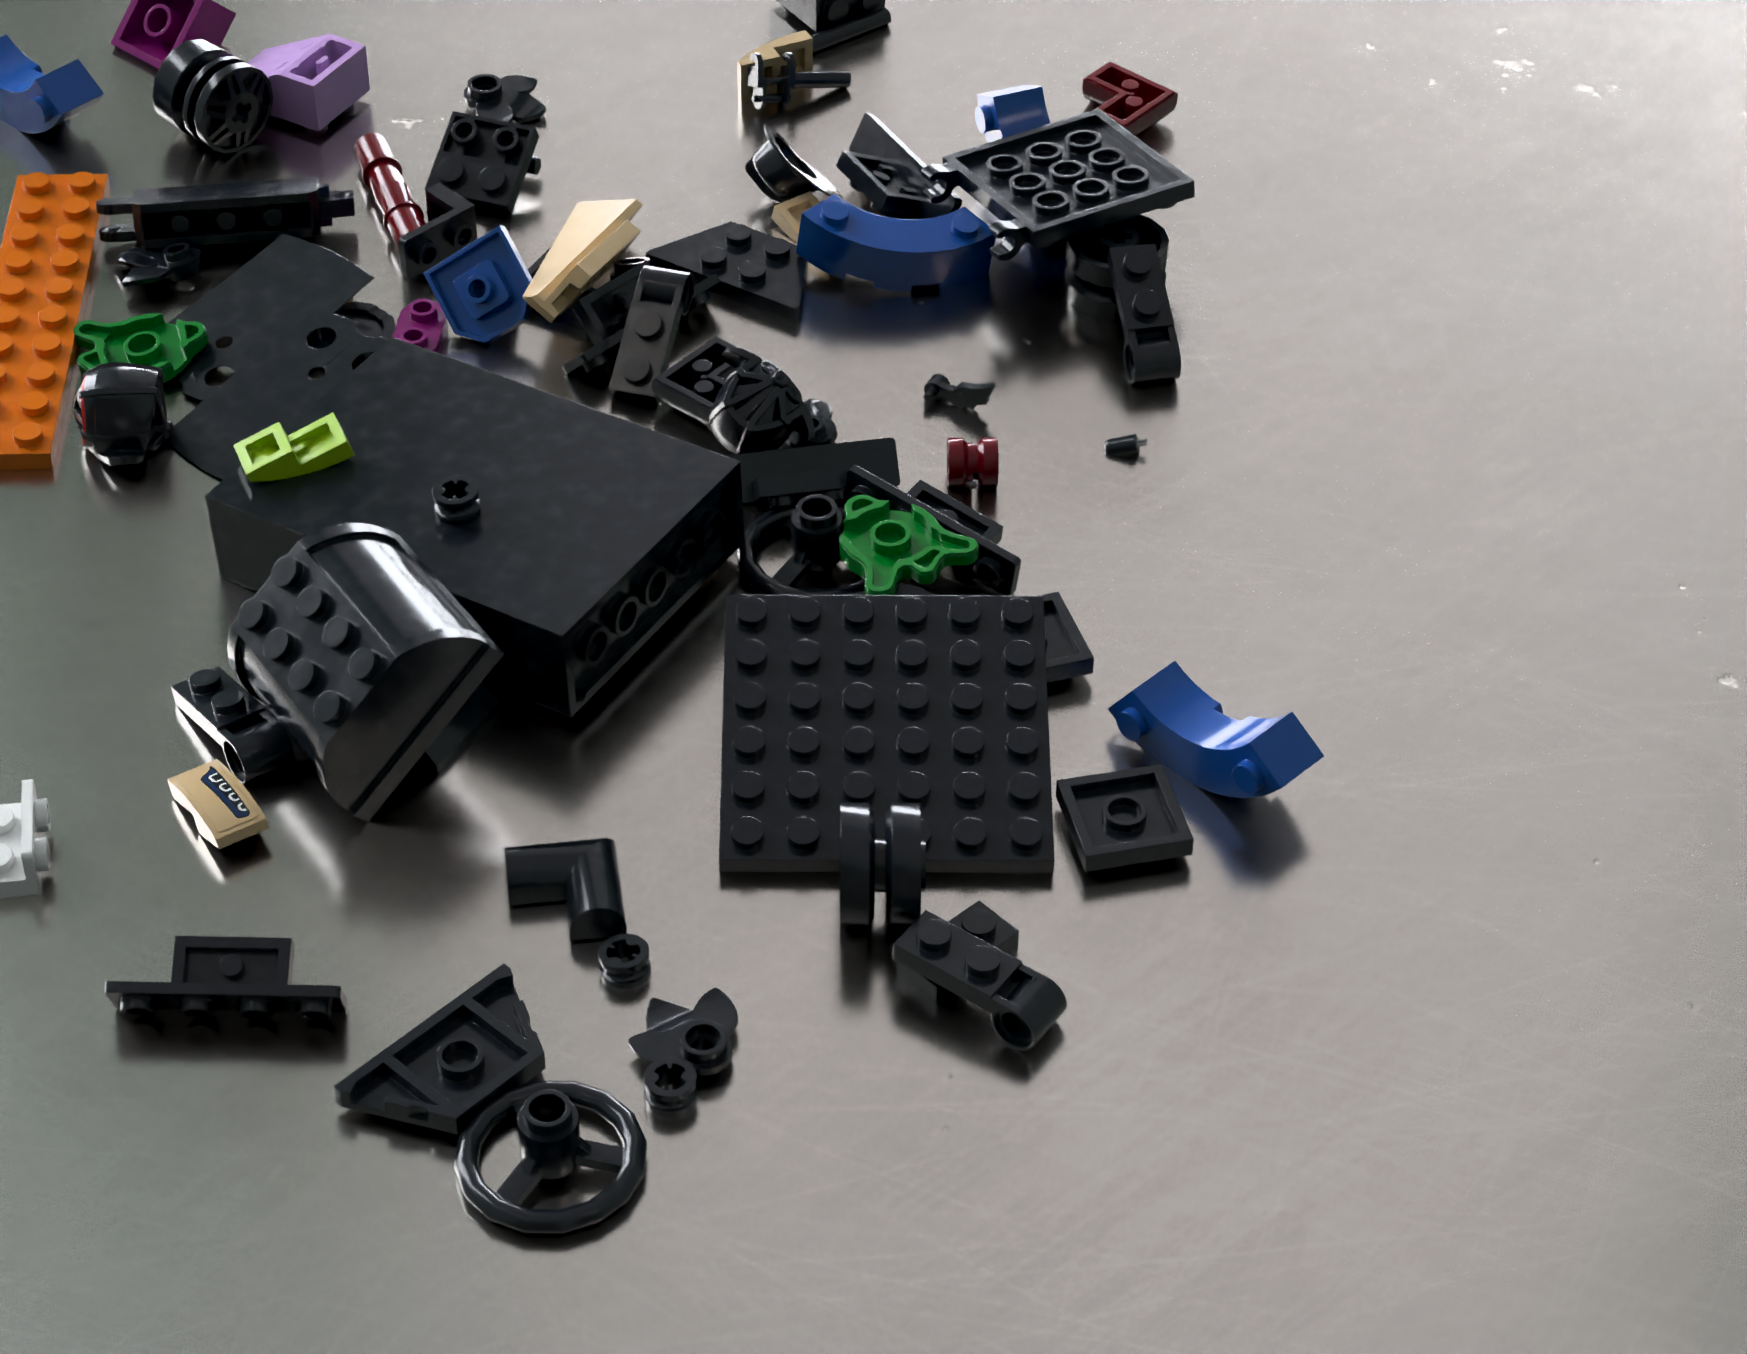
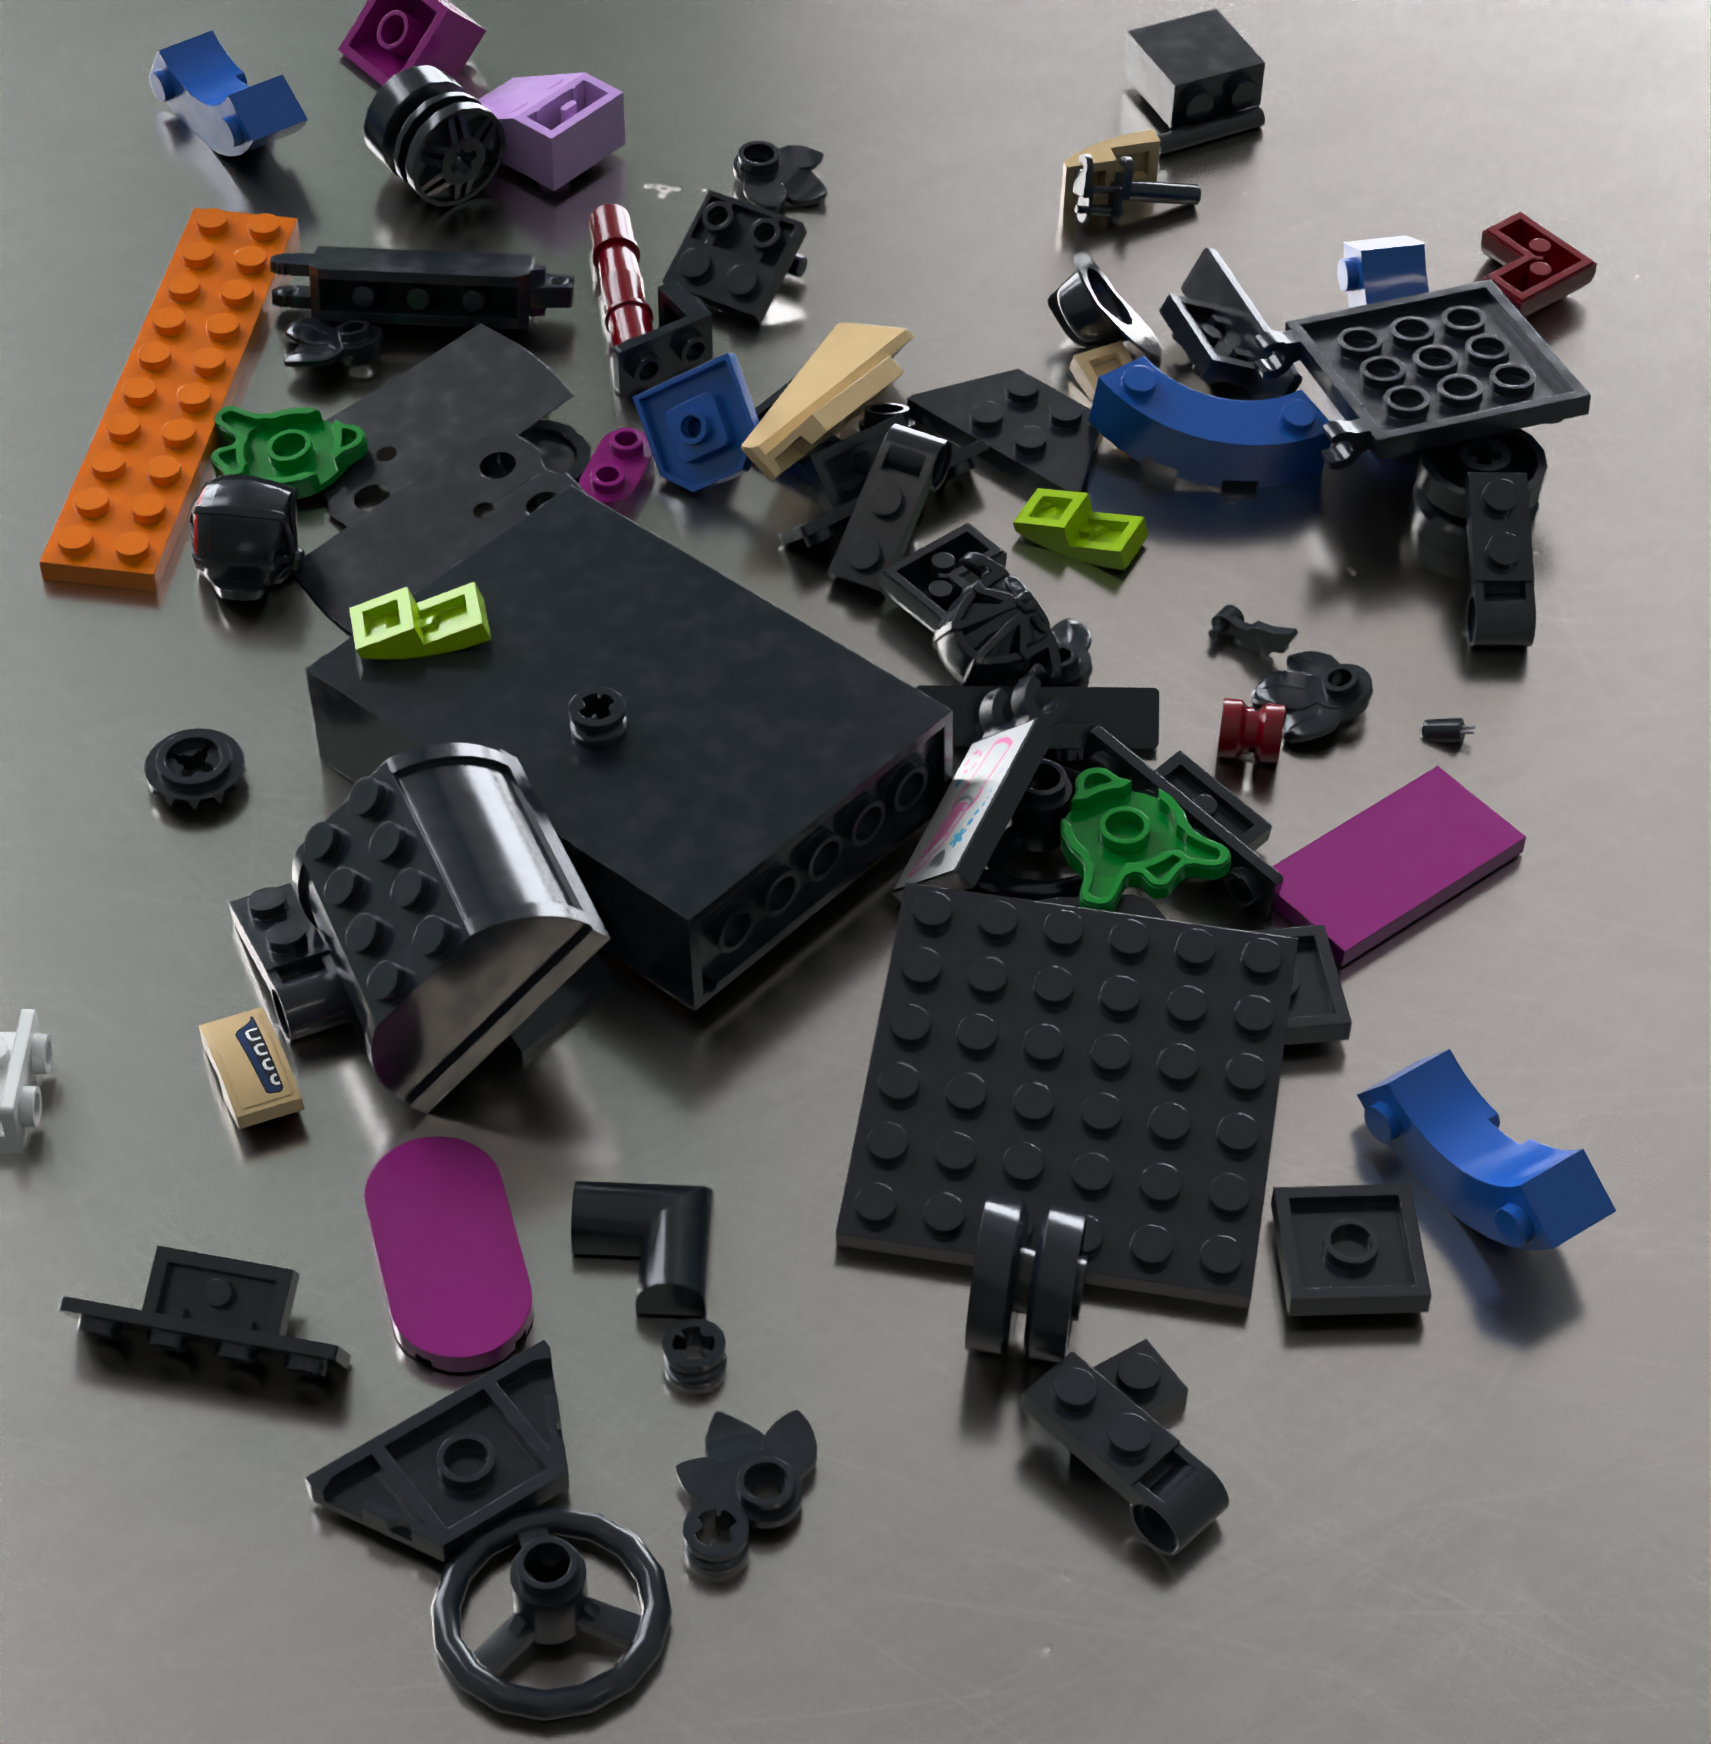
camera: 10 degrees right, 5 degrees up
none -> black gear [144,728,246,810]
none -> magenta tile [364,1136,533,1372]
none -> tile [891,675,1070,901]
none -> lime slope [1013,488,1149,570]
none -> black plate [1251,651,1373,743]
none -> magenta tile [1272,766,1526,966]

